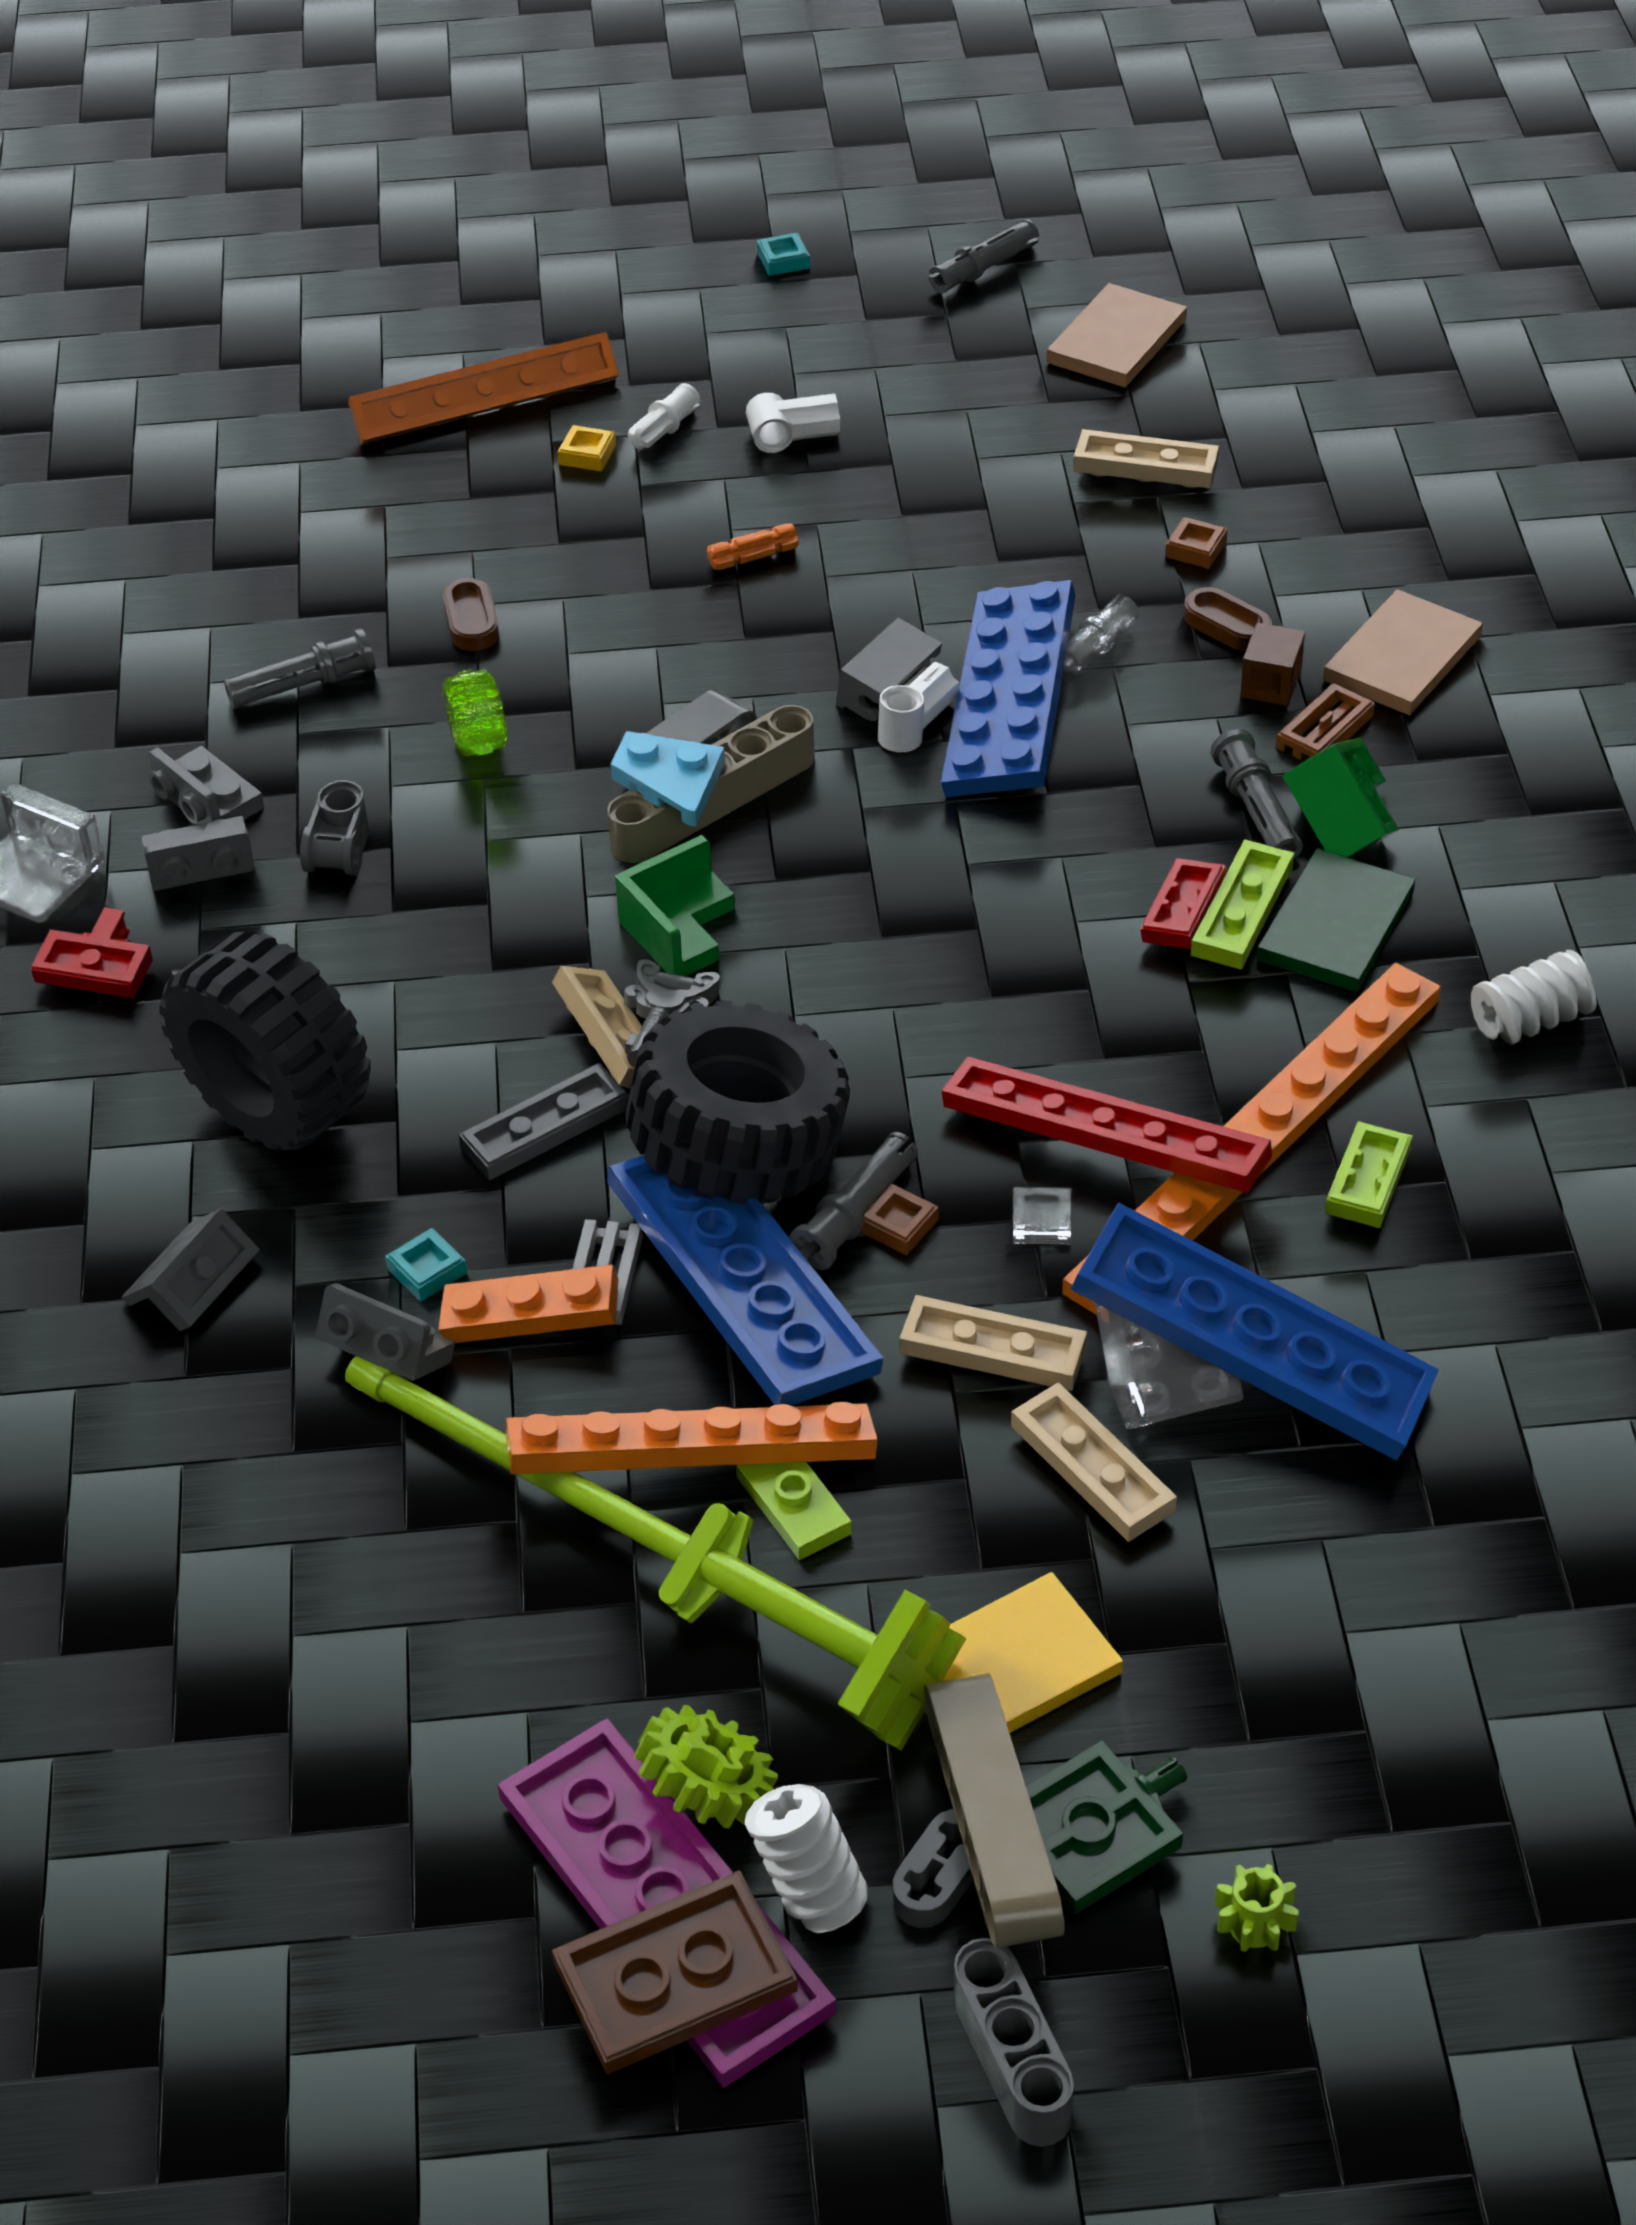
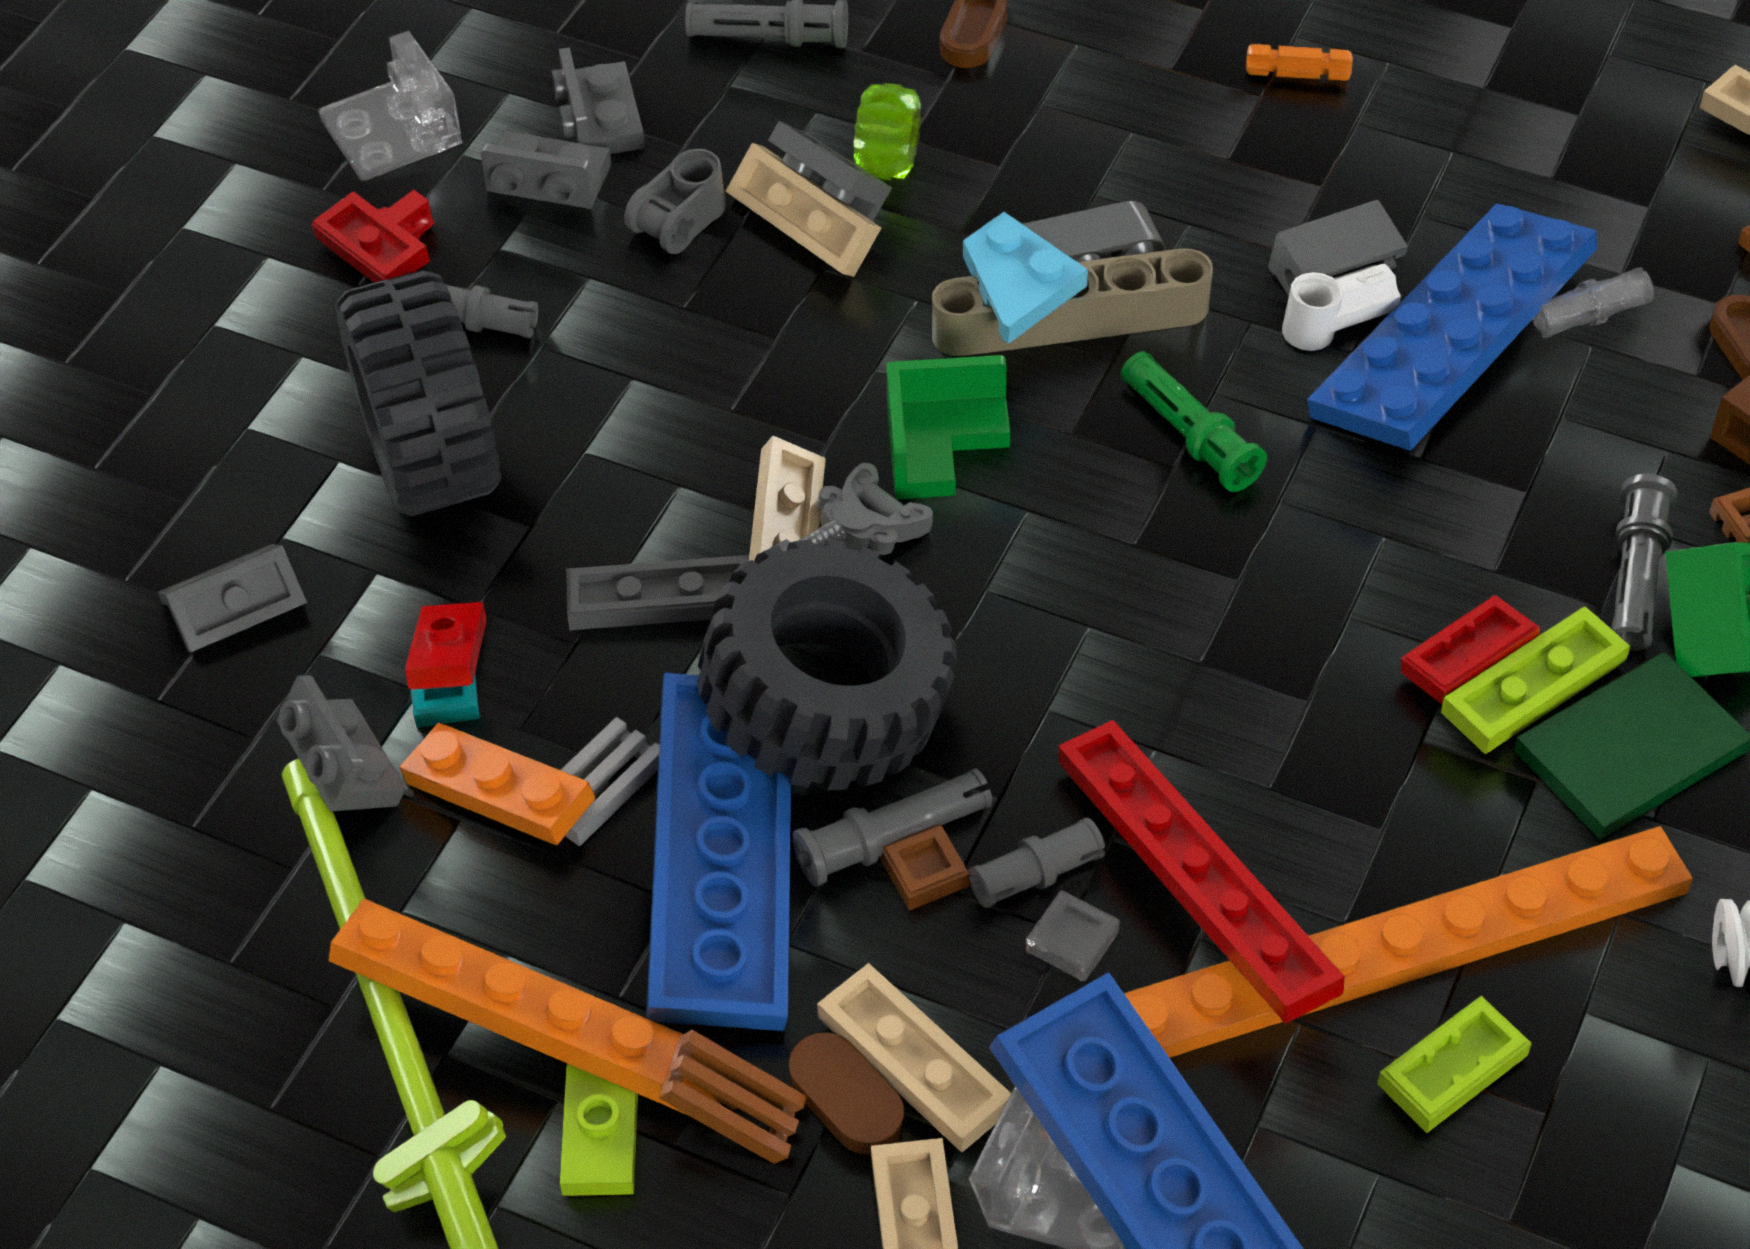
camera: 30 degrees right, 5 degrees up
none -> red plate [405,602,487,690]
none -> dark orange tile [658,1030,806,1164]
none -> tan plate [726,143,881,277]
none -> dark grey bracket [768,121,892,221]
none -> reddish brown tile [789,1033,904,1155]
none -> dark grey pin [968,818,1105,908]
none -> green pin [1121,351,1267,492]

